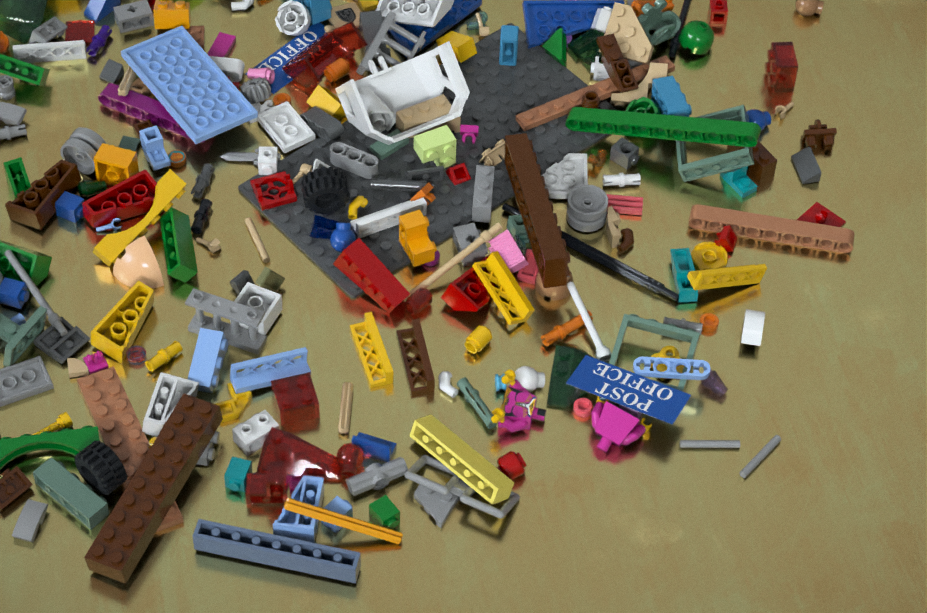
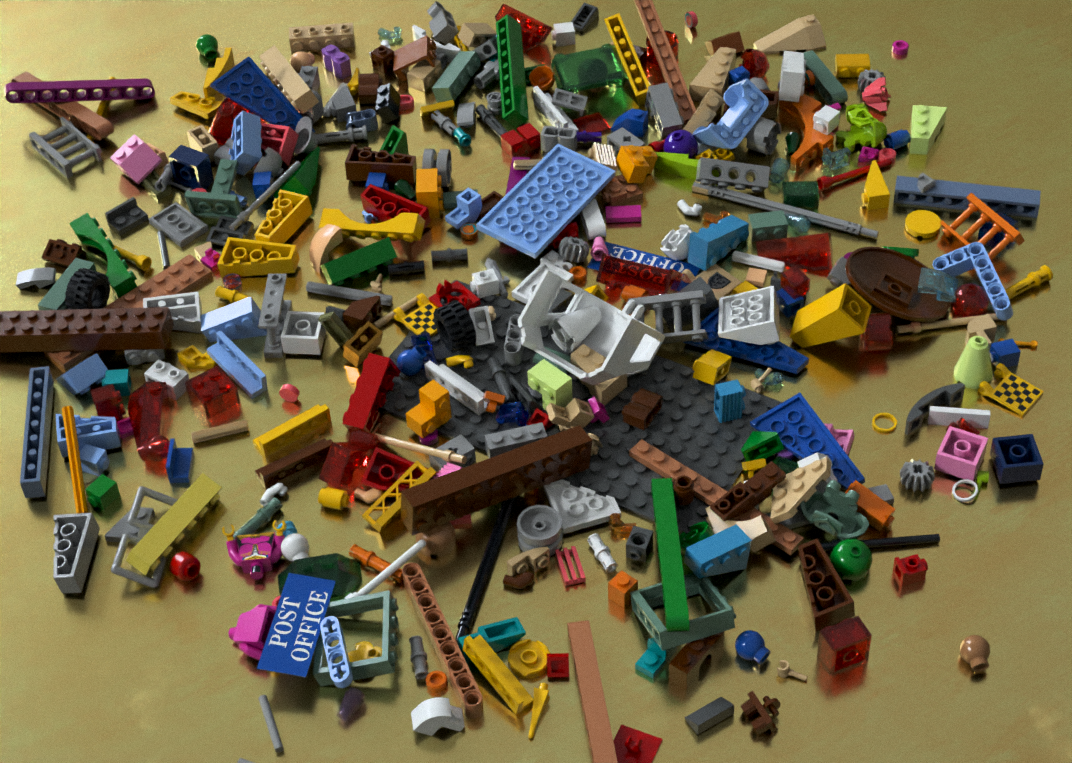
camera: 75 degrees right, 5 degrees down
light grey piece [346,457,408,496] -> none
none -> light grey wedge [53,513,100,593]
none -> light blue slope [56,353,108,395]
none -> dark grey bar [157,231,170,270]
none -> yellow wedge [254,189,313,244]
none -> coral tile [279,384,300,402]
none -> light grey axle [306,281,393,306]
none -> clear red brick [319,442,371,488]
none -> reddish brown slope [343,296,382,331]
none -> pearl gold brick [343,321,383,367]
none -> light nougat arm [354,488,385,503]
none -> yellow flag [393,293,438,341]
none -> nougat beam [402,562,484,719]
none -> teal pin [453,128,471,147]
none -> dark grey pin [475,104,508,138]
none -> clear blue bracket [495,402,529,427]
none -> red piece [501,123,541,158]
none -> yellow piece [528,683,550,739]
none -> light grey brick [541,126,577,152]
none -> tan brick [546,398,595,432]
none -> tan brick [588,142,618,171]
none -> orange brick [608,570,638,609]
none -> reddish brown brick [622,388,663,430]
none -> yellow tile [741,459,767,479]
none -> reddish brown wedge [798,539,855,632]

